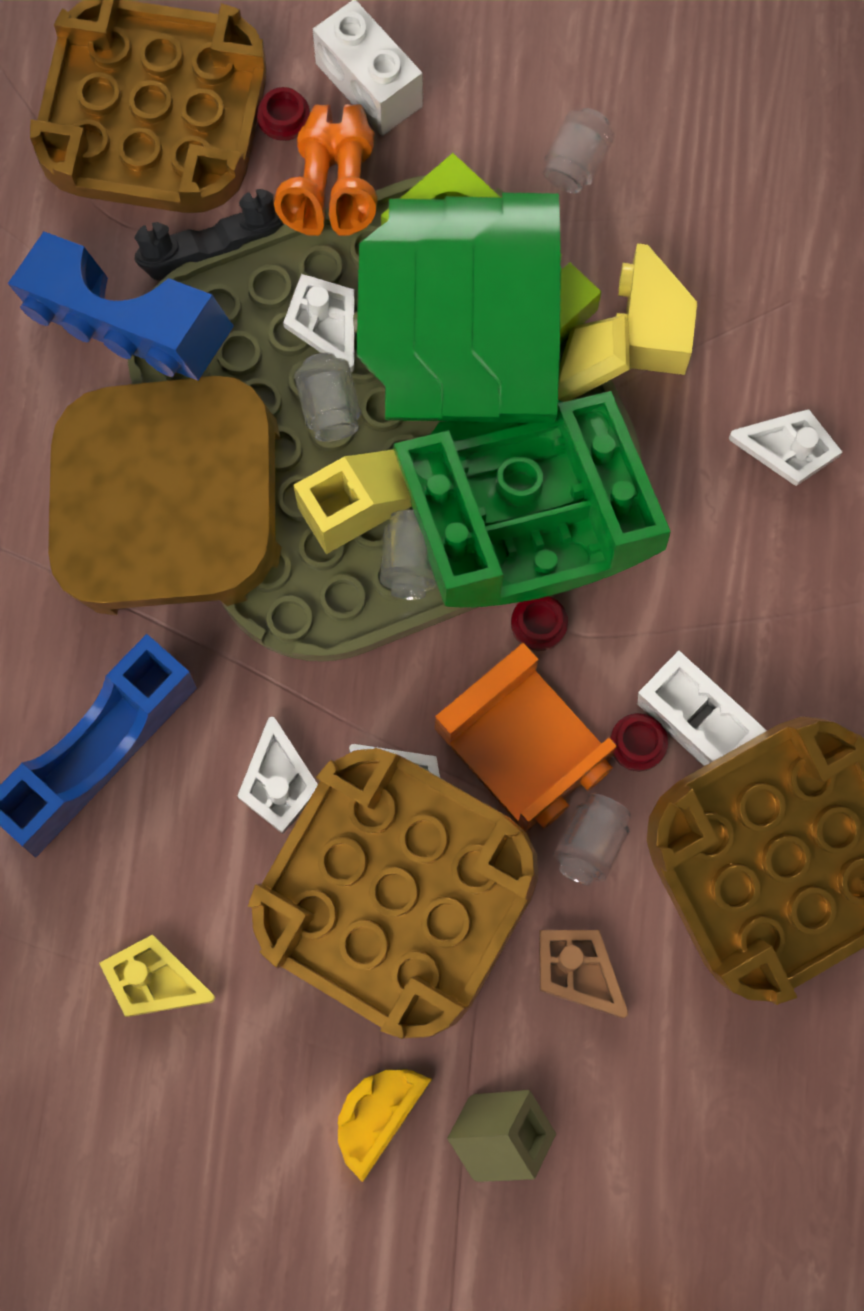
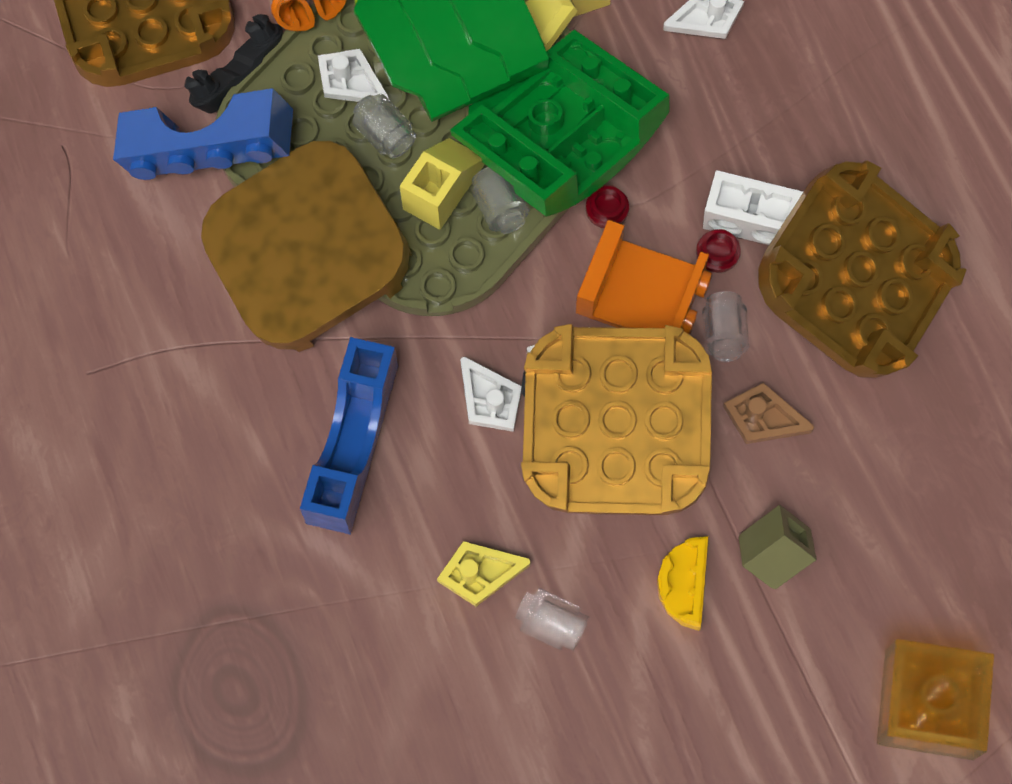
camera: 25 degrees left, 5 degrees down
none -> clear brick [515,588,590,651]

